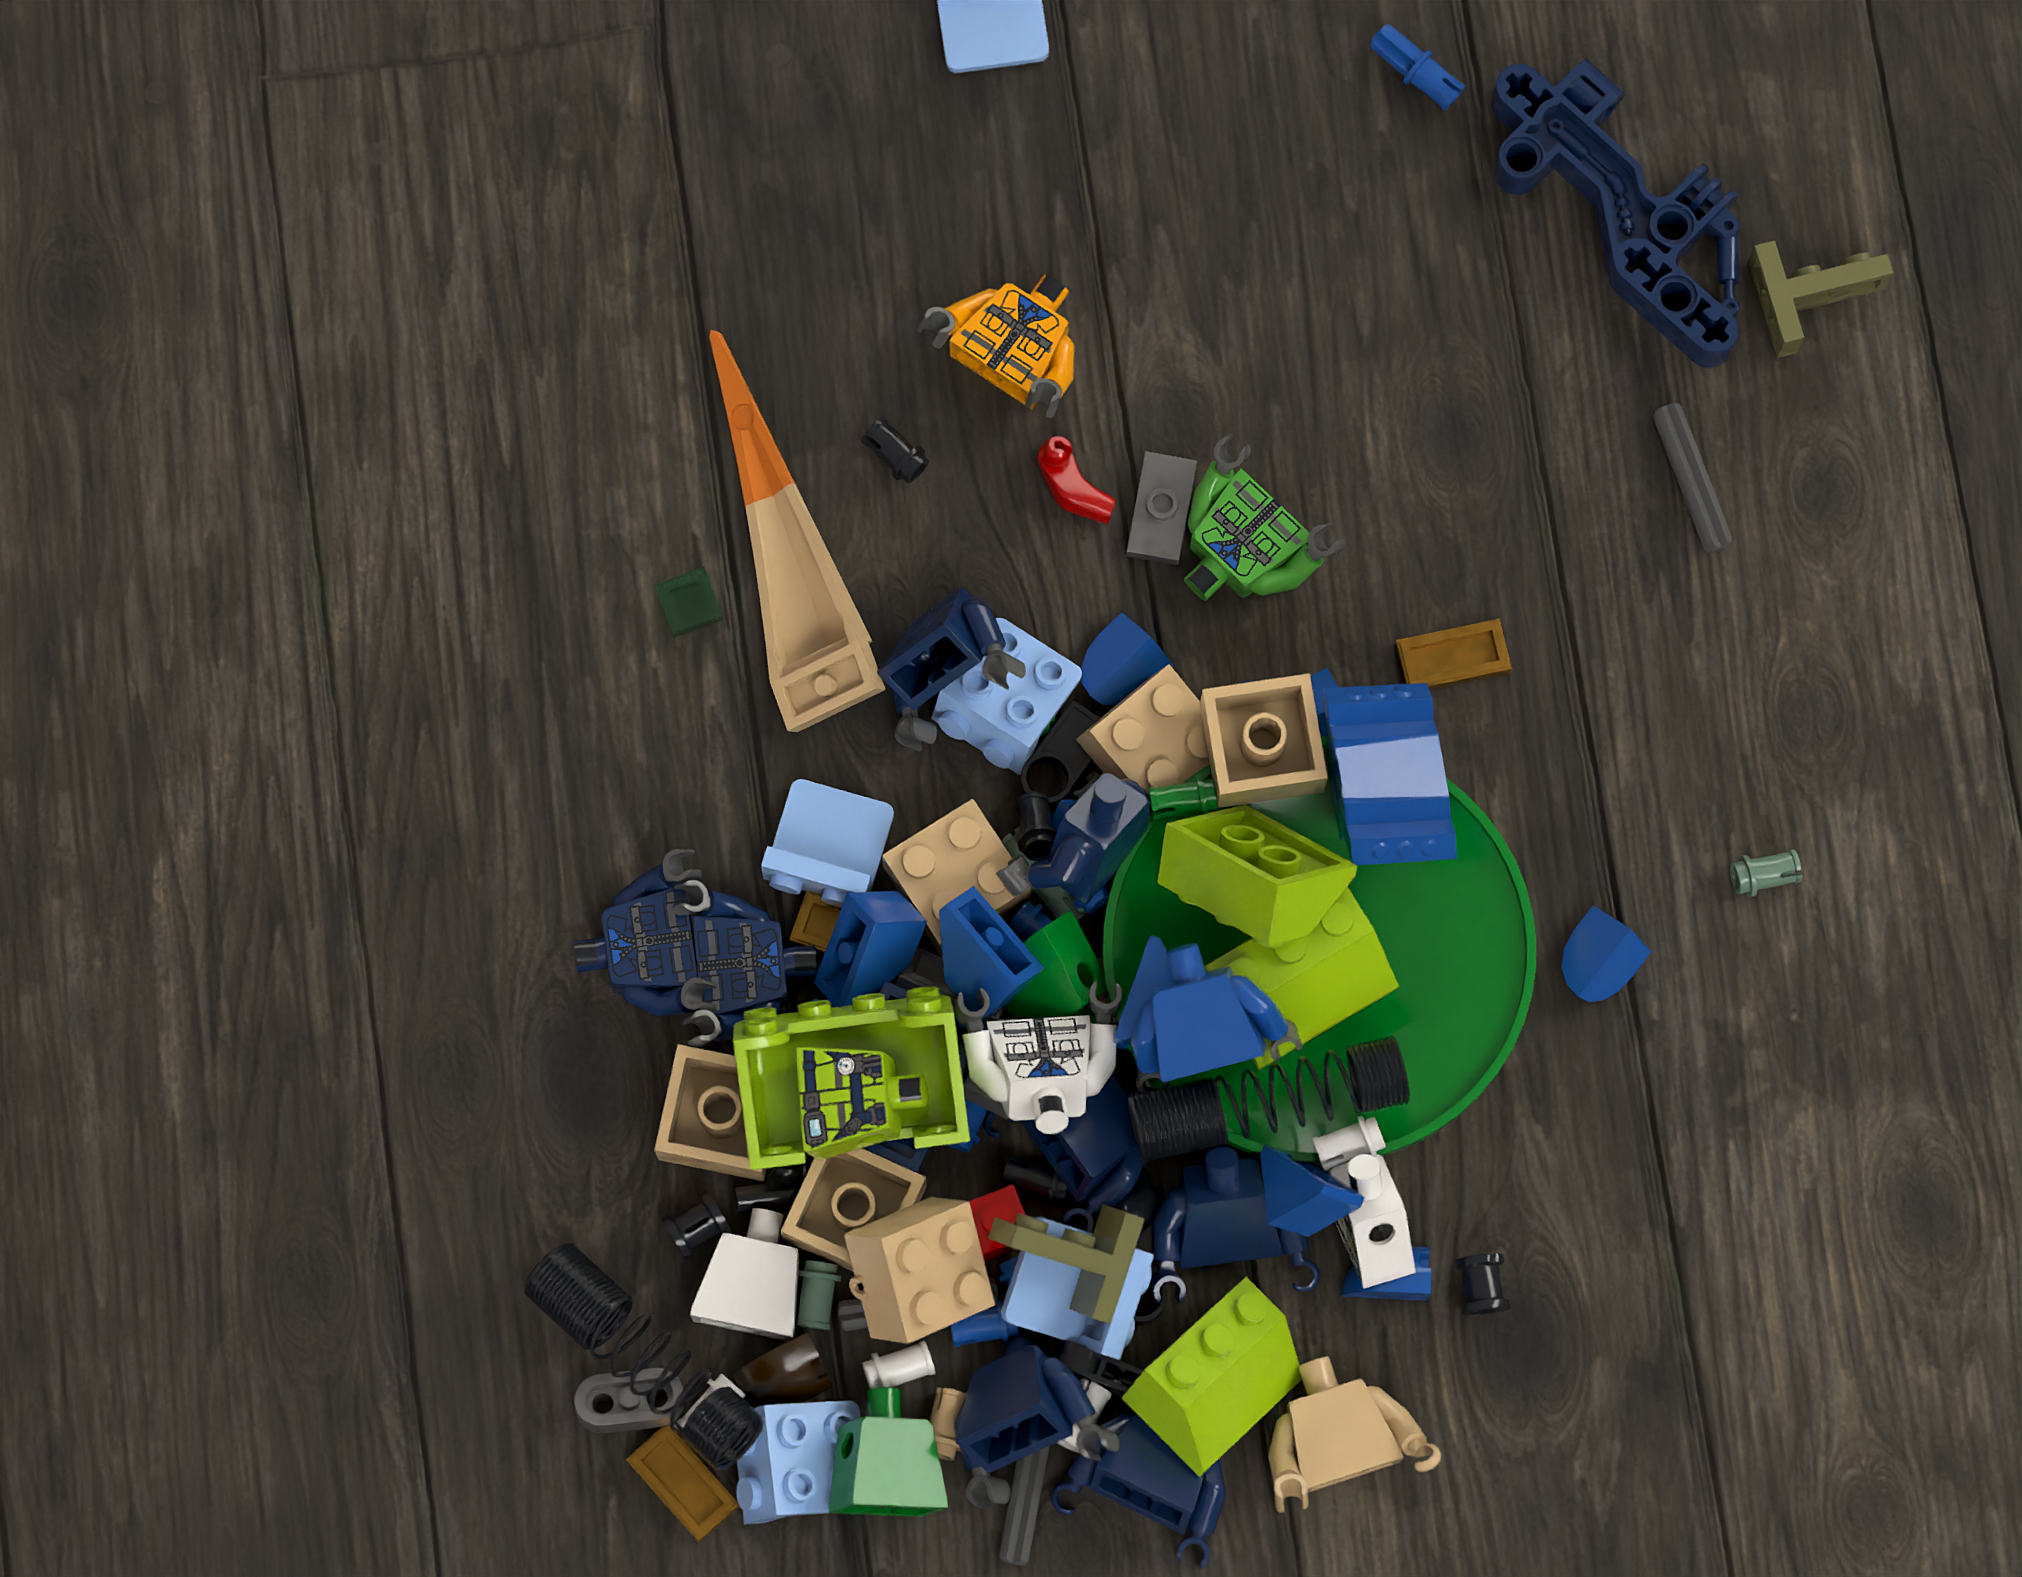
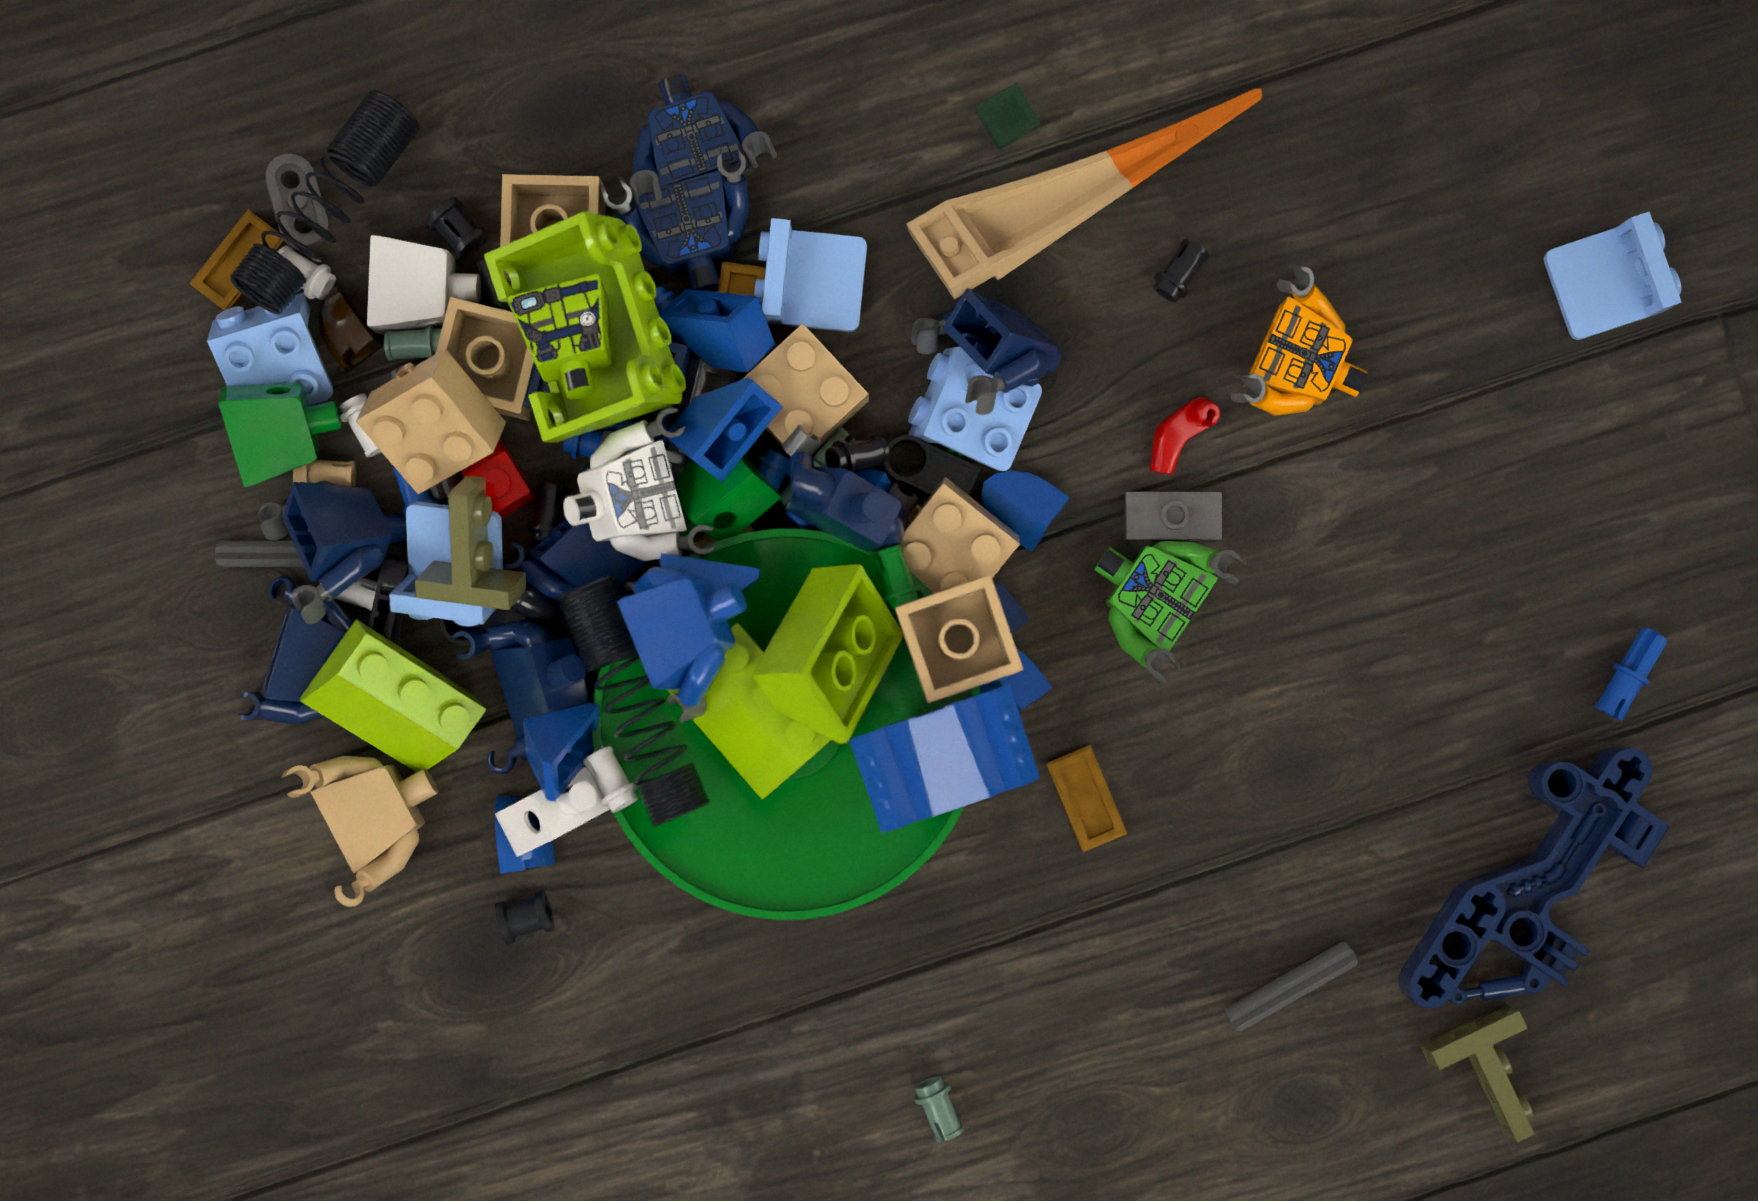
camera: 80 degrees right, 10 degrees up
blue brick [1561,905,1652,1002] -> none

